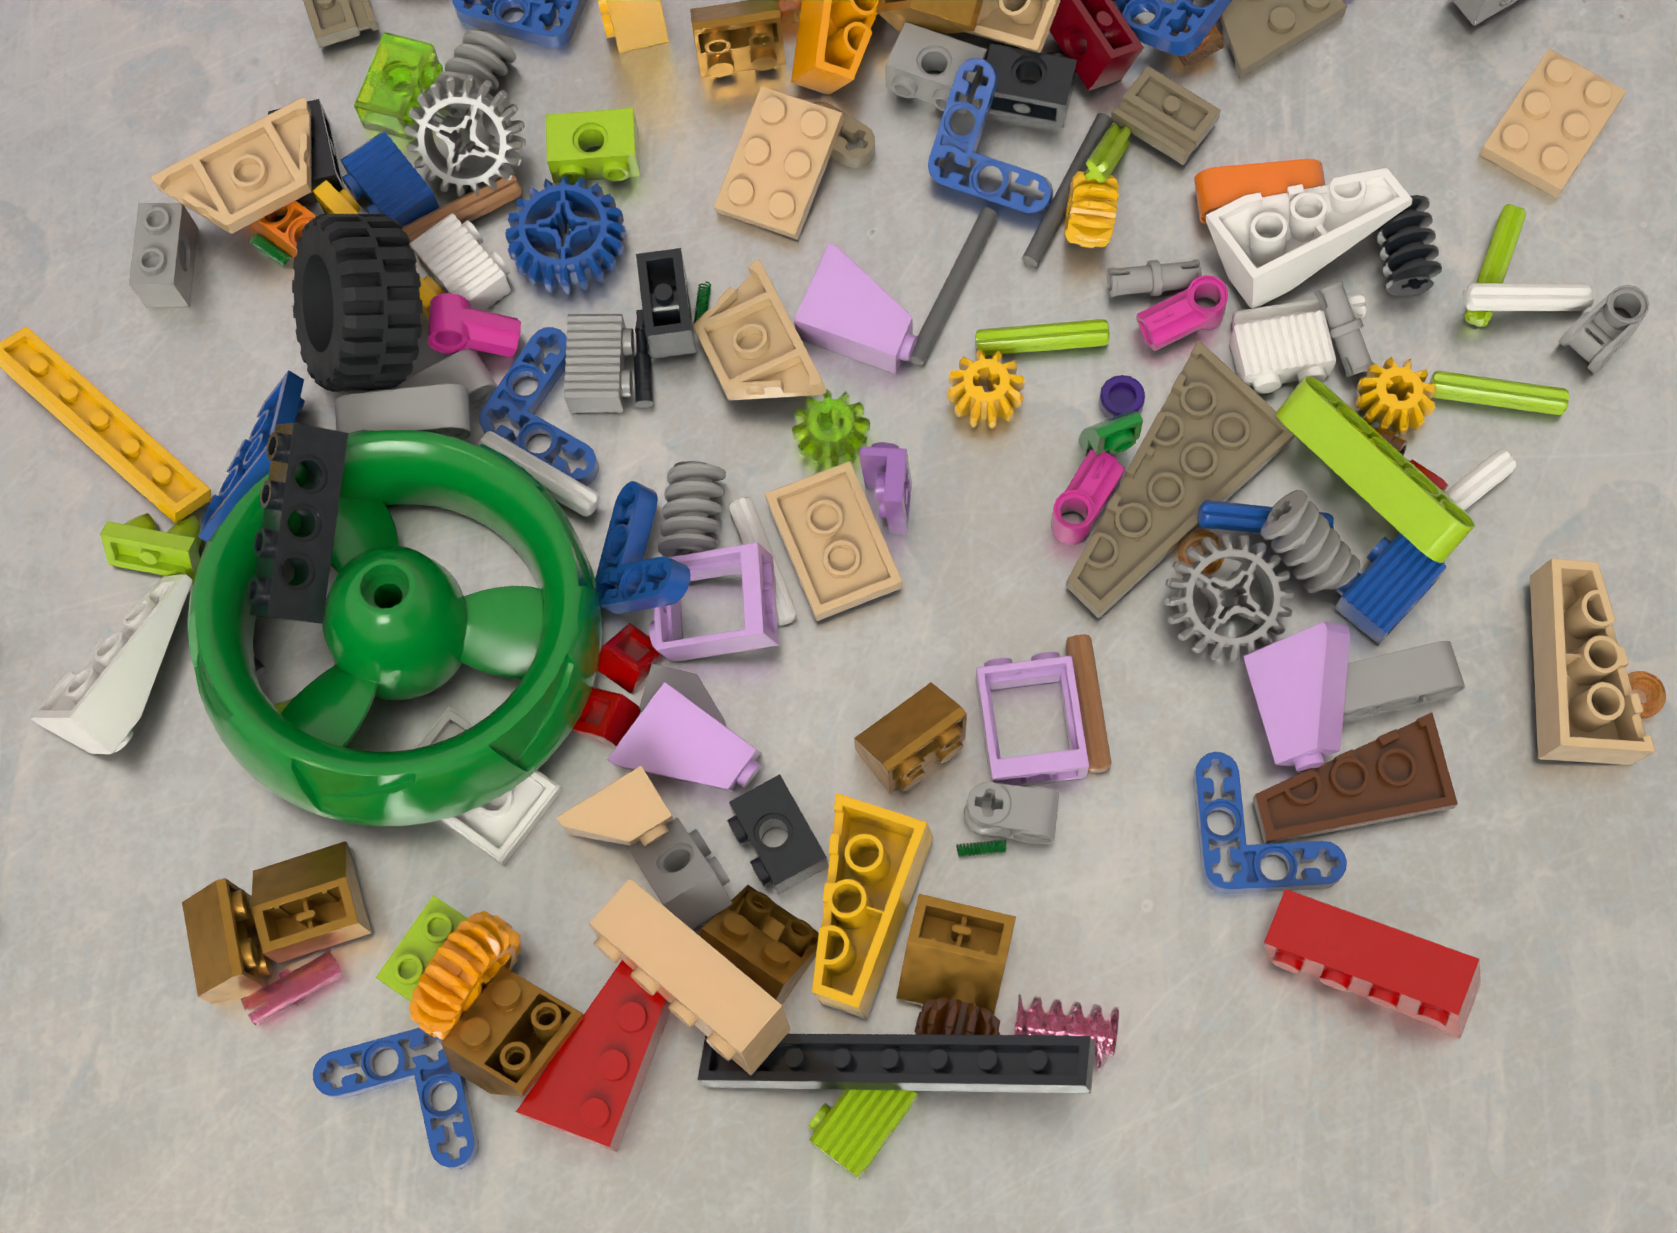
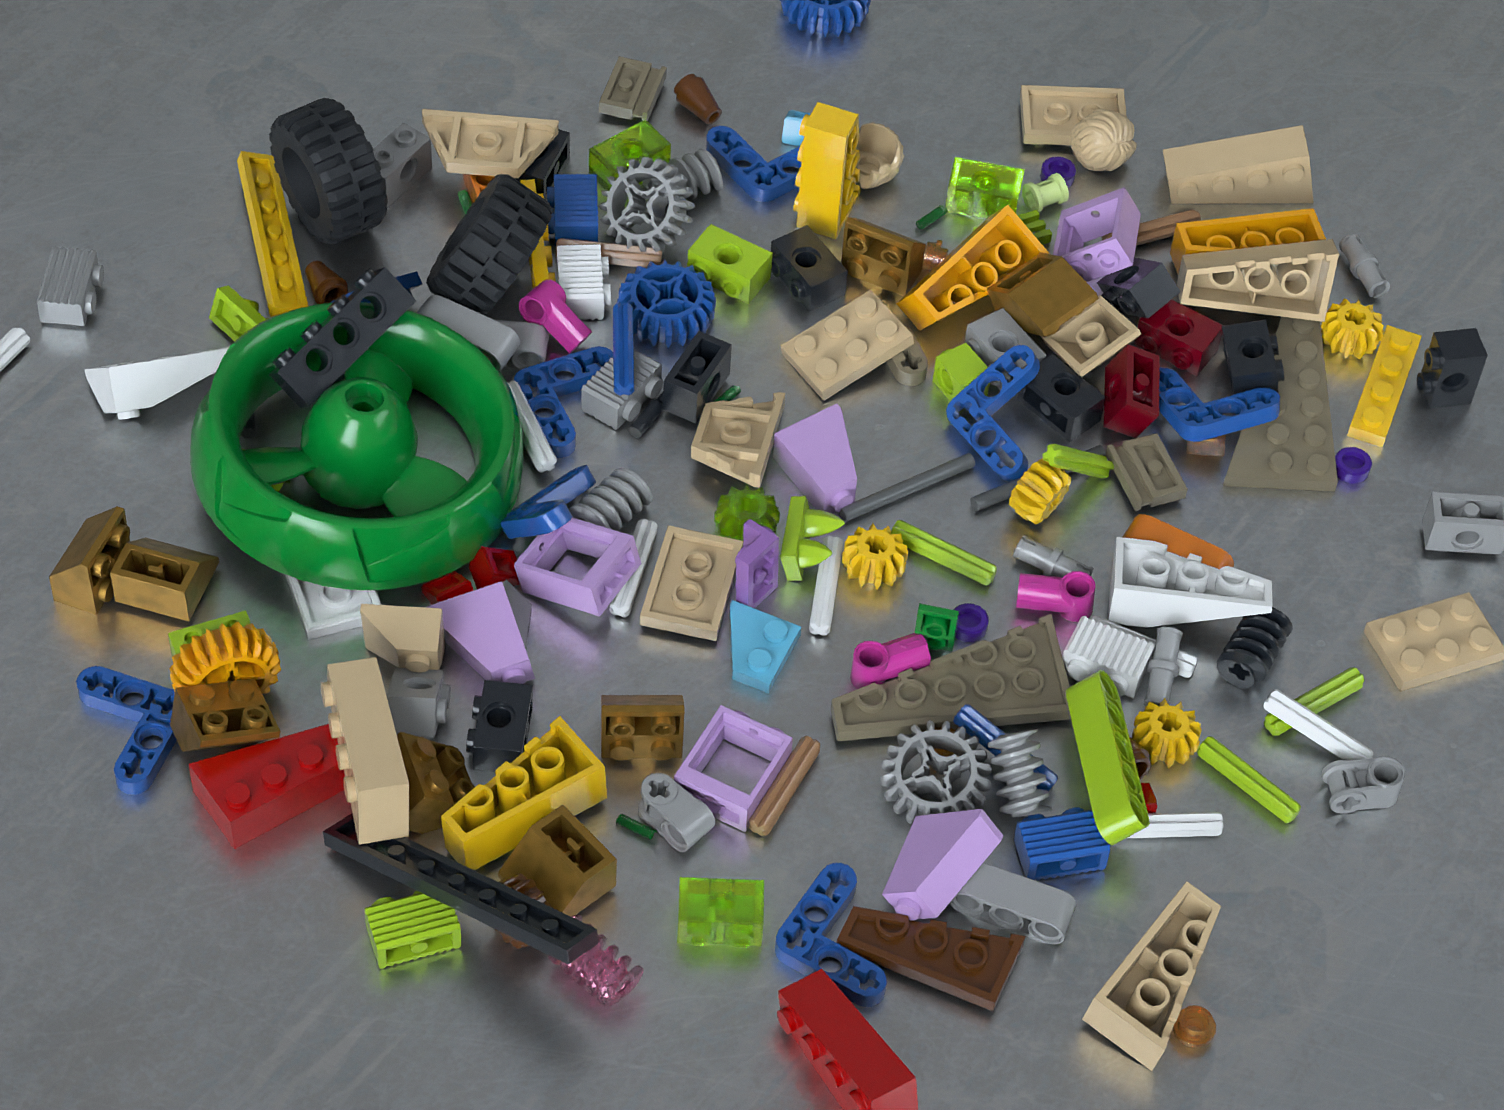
camera: 25 degrees right, 20 degrees down
clear pink pin [241,950,344,1026] -> none
none -> black tyre [269,98,388,244]
none -> reddish brown cone [305,260,349,304]
none -> blue axle [613,303,634,396]
none -> clear neon green brick [677,877,764,948]
none -> medium azure wing [729,600,801,694]
none -> black brick [771,225,848,312]
none -> lime tile [780,496,845,581]
none -> white axle [809,535,843,636]
none -> lime brick [933,343,990,401]

